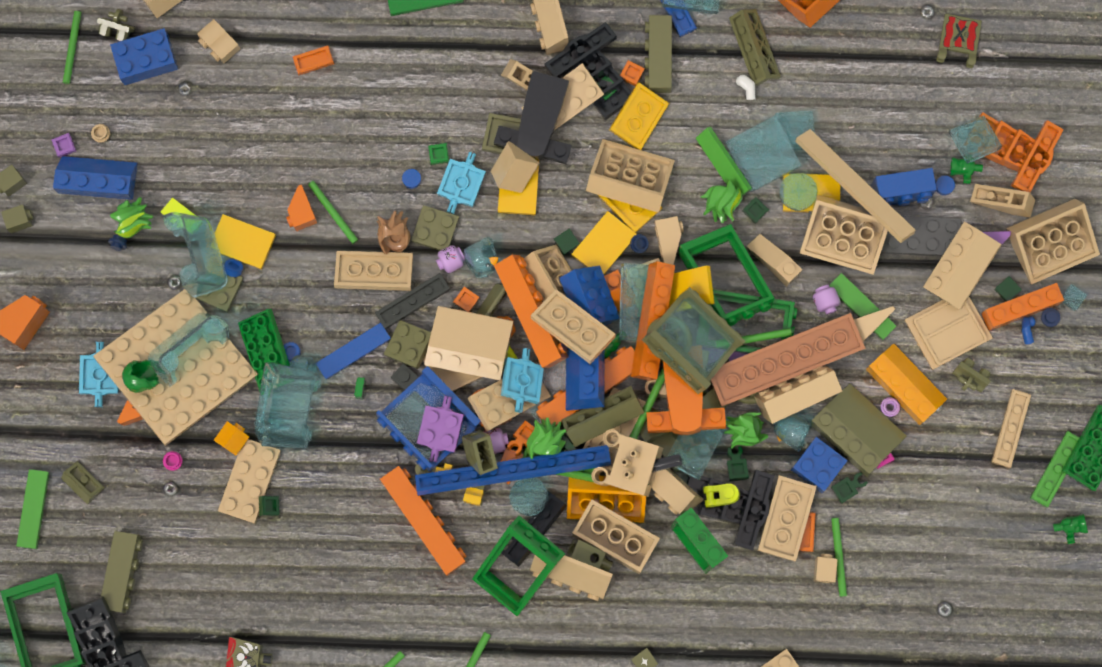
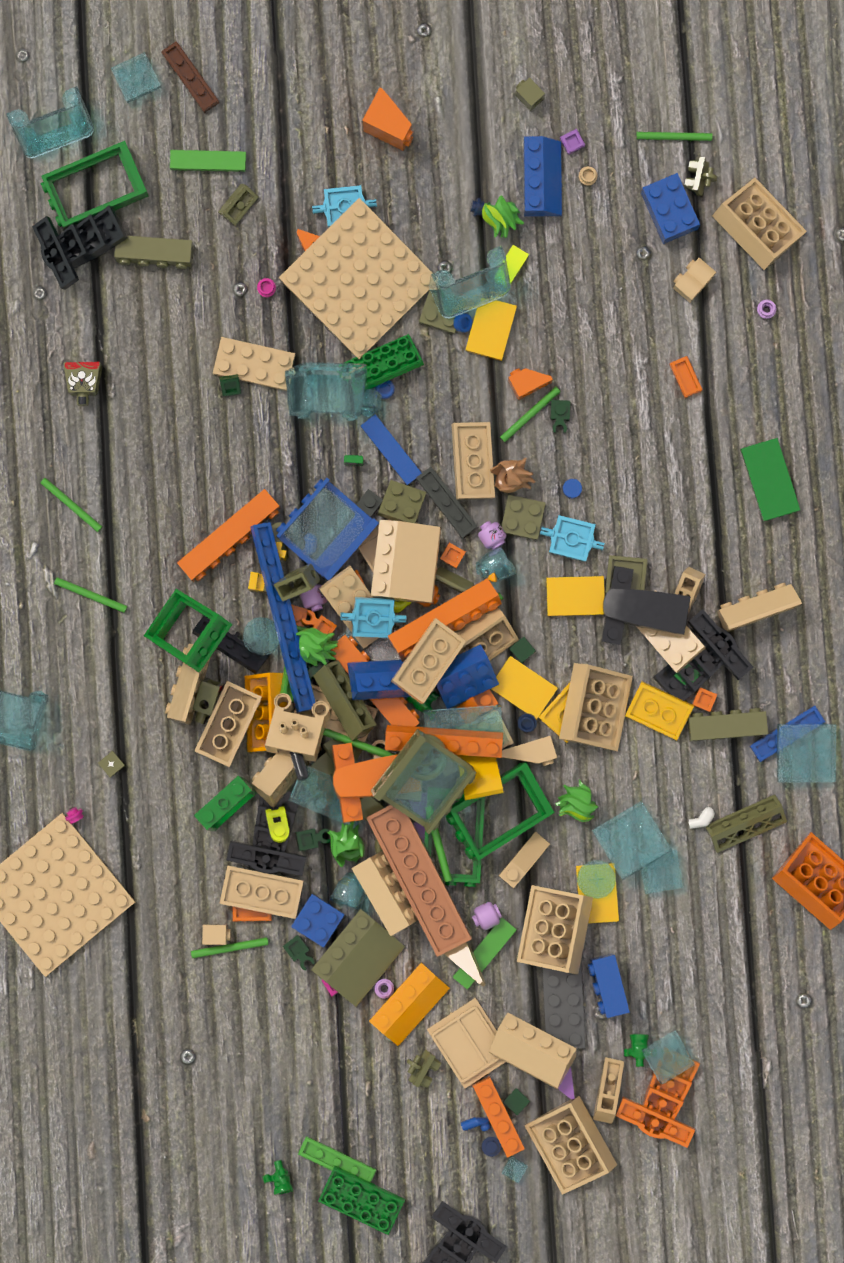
camera: 85 degrees right, 5 degrees up
olive brick [1,204,34,234] -> none
green hair [122,360,159,393] -> none
clear light blue windscreen [148,312,229,387] -> none
light orange brick [214,421,249,456] -> none
medium lavender plate [417,396,464,462] -> none
green tile [428,143,449,165] -> none
tan slope [491,141,540,193] -> none
bright green tile [696,126,752,197] -> none
dark green tile [742,197,769,224] -> none
tan tile [795,129,916,243] -> none
flag [936,14,982,69] -> none
blue tile [936,176,955,196] -> none
tan tile [991,389,1031,468] -> none
none -> dark green plate [550,400,570,434]

